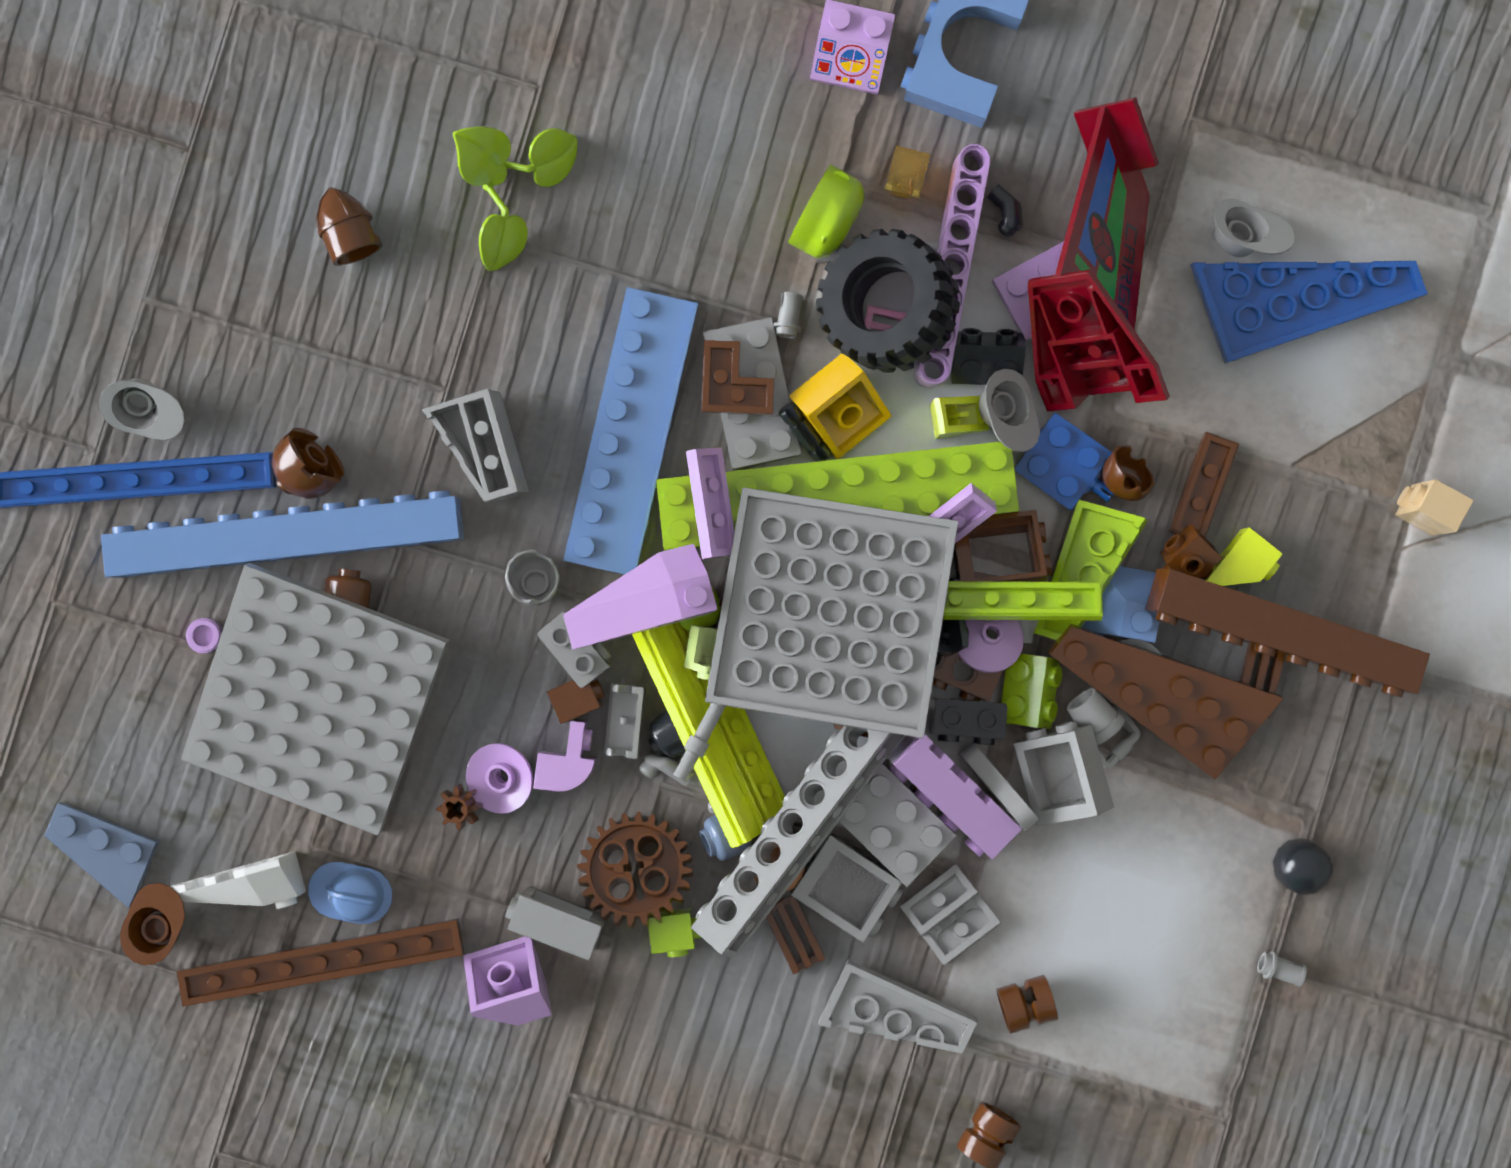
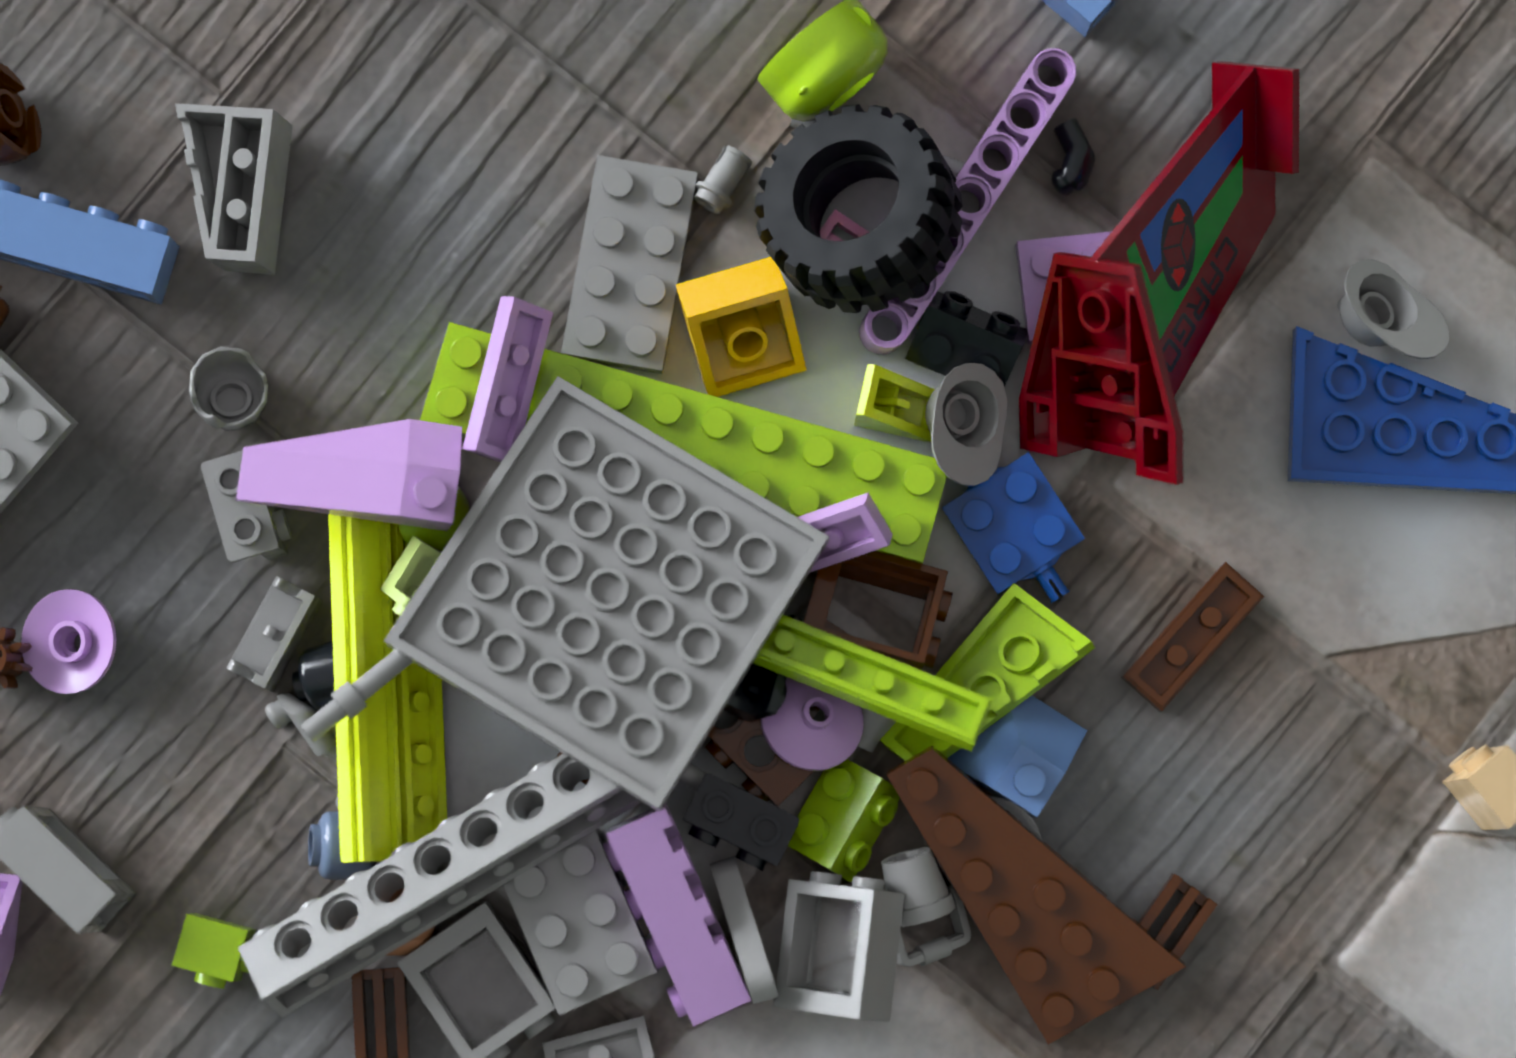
camera: 15 degrees right, 5 degrees down
lavender brick [533,720,597,791] -> none
reddish brown brick [547,678,605,724] -> none
medium blue plate [563,287,699,575] -> none
reddish brown gear [577,812,694,929] -> none
reddish brown plate [701,340,774,415] -> none
black axle [779,402,832,462] -> none
clear yellow brick [885,145,930,198] -> none
reddish brown hair [1102,445,1154,501] -> none
reddish brown brick [1145,568,1430,698] -> none
reddish brown brick [1160,524,1223,580] -> none
neon yellow slope [1205,527,1282,586] -> none

